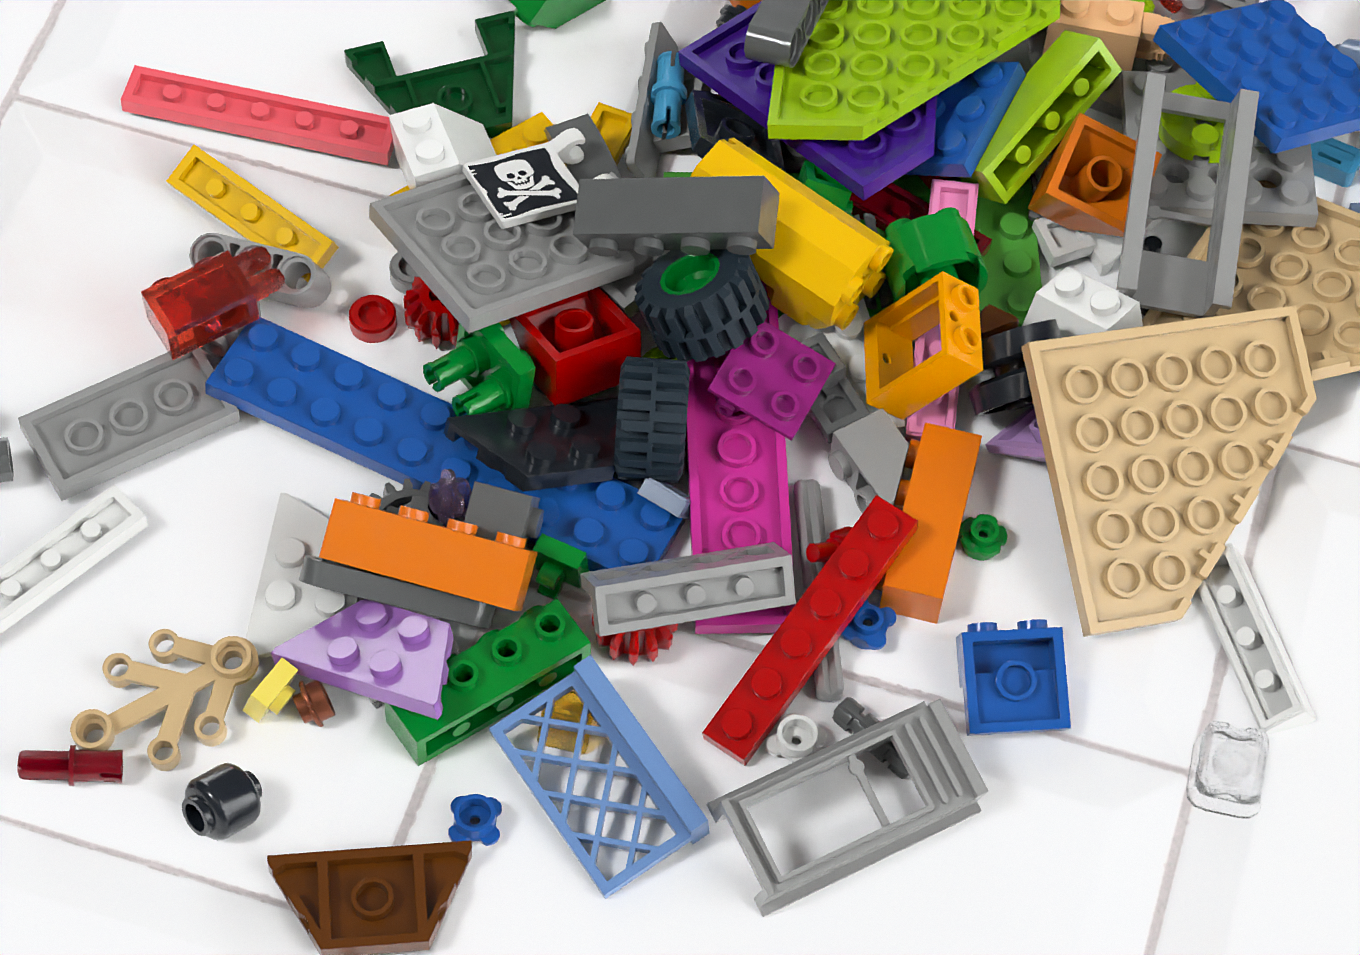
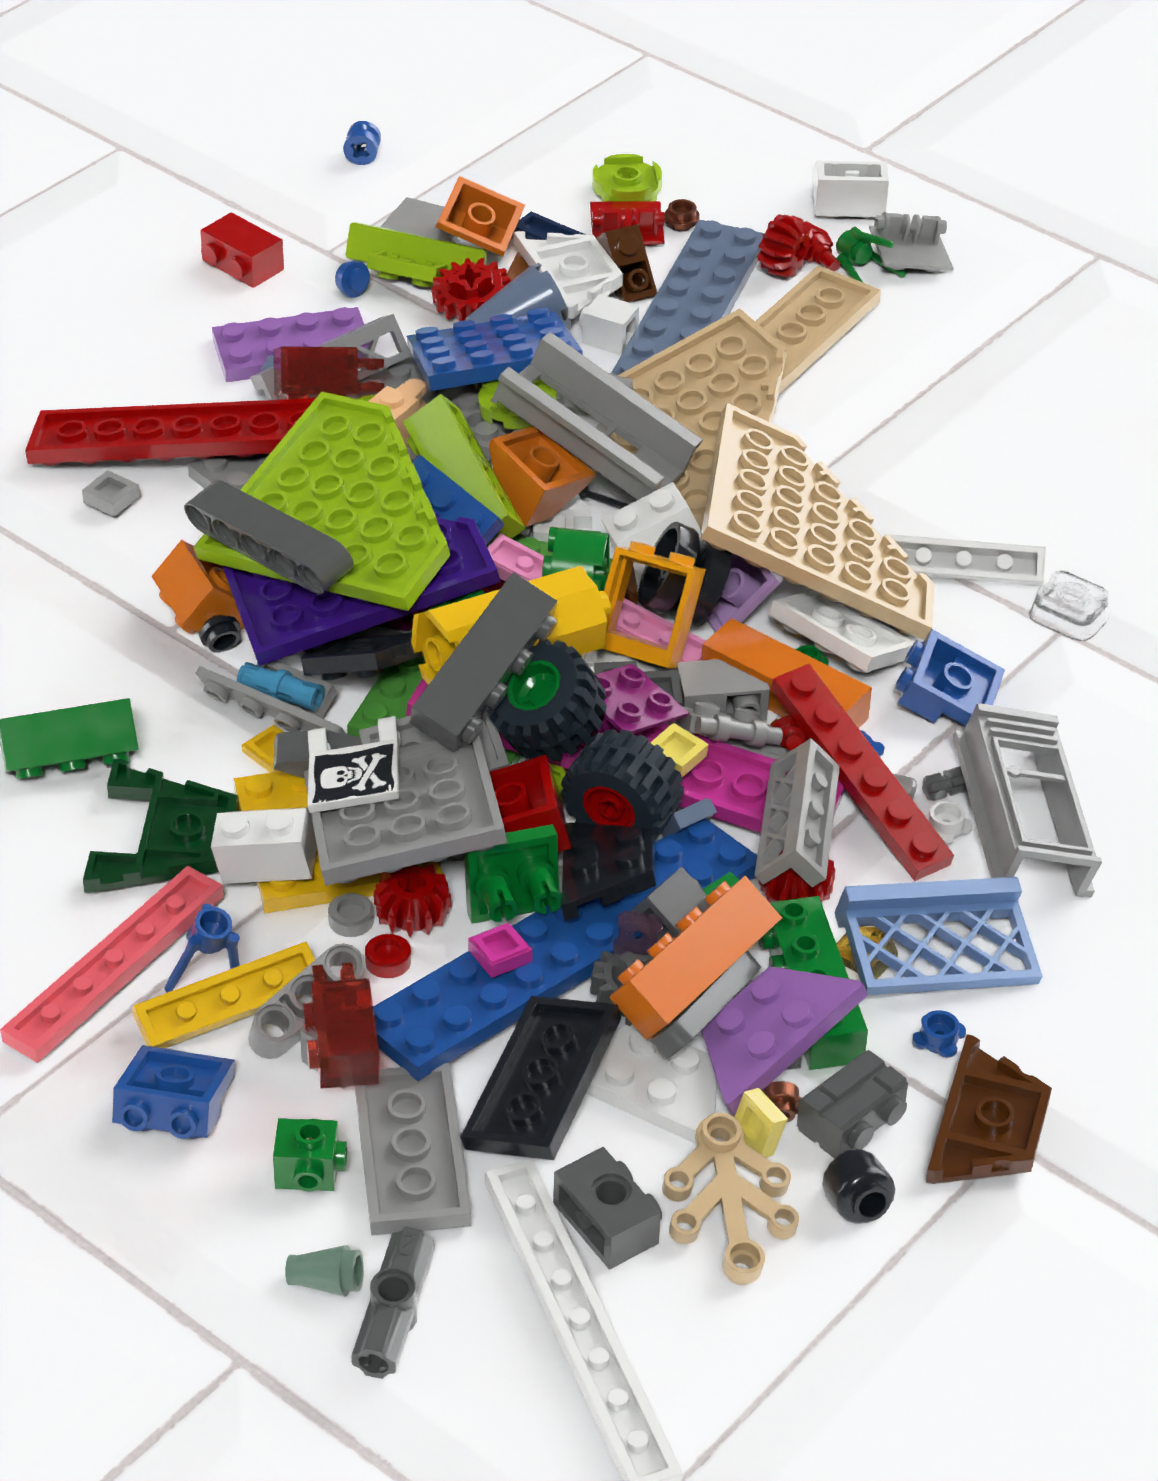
camera: 65 degrees left, 15 degrees down
dark red axle [17,745,123,787] -> none
none -> blue plate [112,1045,235,1139]
none -> blue plant [164,904,240,993]
none -> green brick [273,1118,347,1192]
none -> black plate [460,996,622,1160]
none -> dark pink tile [468,922,532,978]
none -> dark grey brick [553,1146,662,1270]
none -> light yellow plate [650,723,709,777]
none -> light grey plate [676,702,783,747]
none -> white plate [769,590,914,673]
none -> dark grey brick [796,1049,908,1159]

